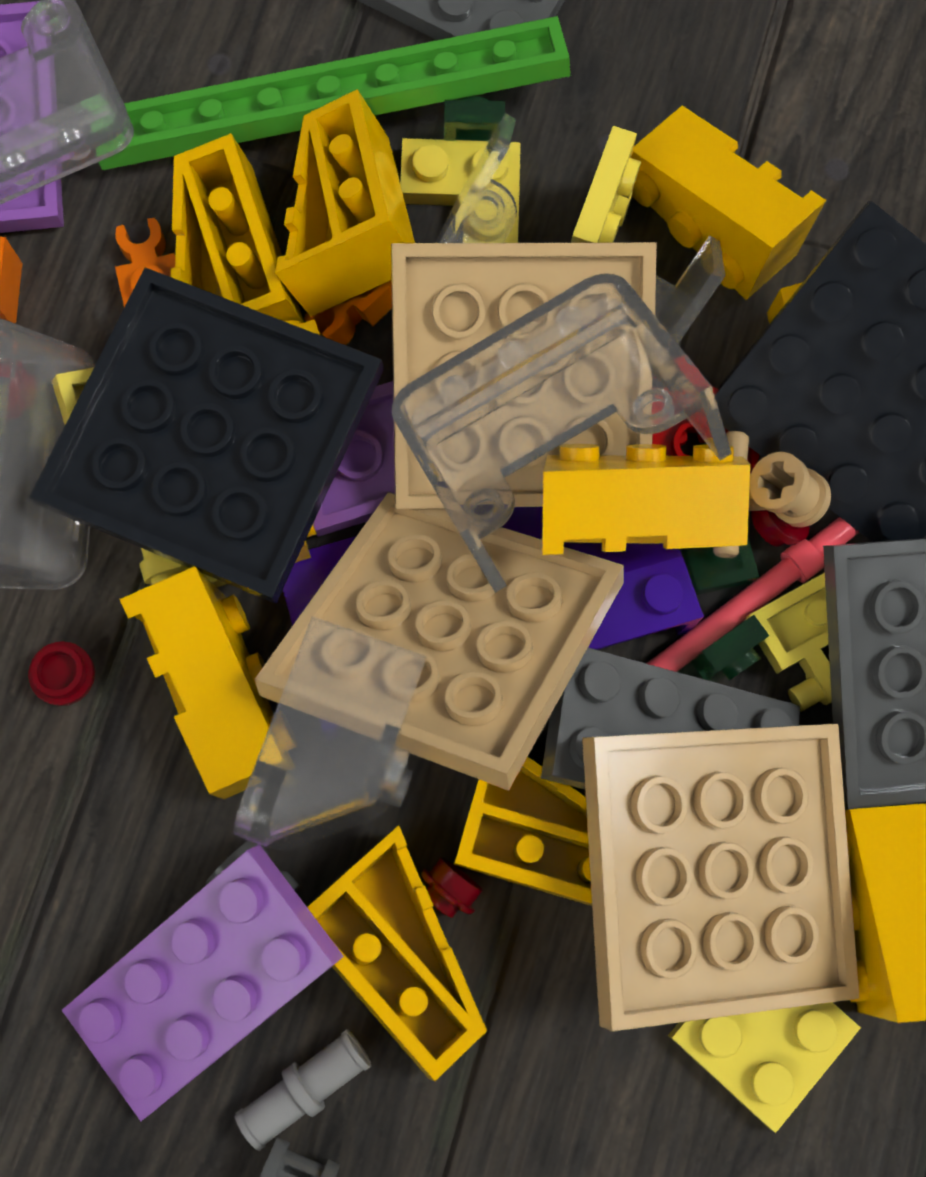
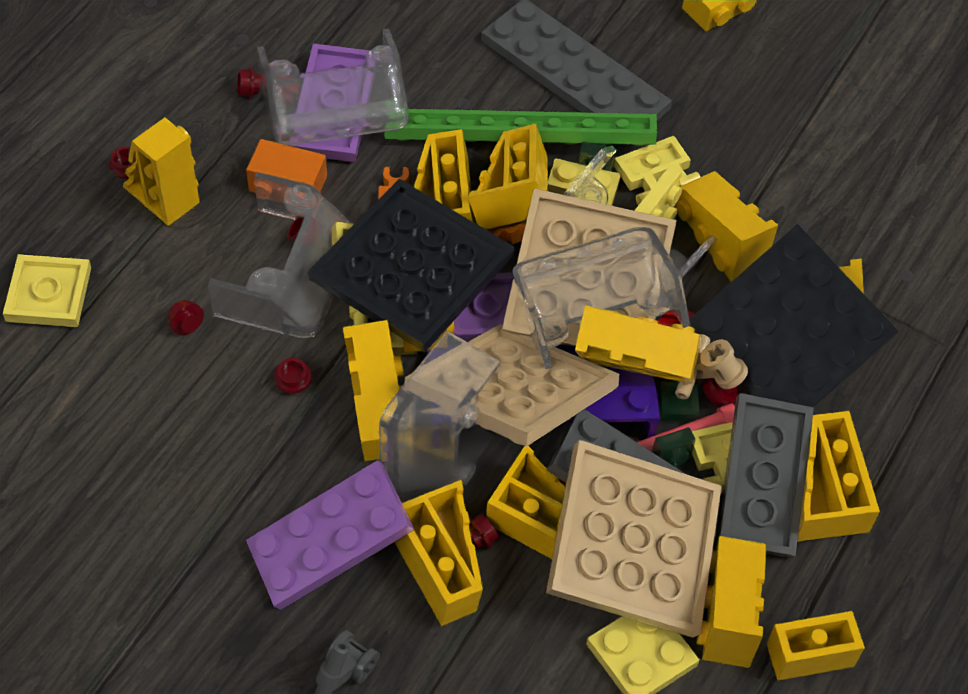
camera: 15 degrees right, 20 degrees down
light grey pin [235,1029,371,1151] -> none
none -> light yellow plate [614,136,700,205]

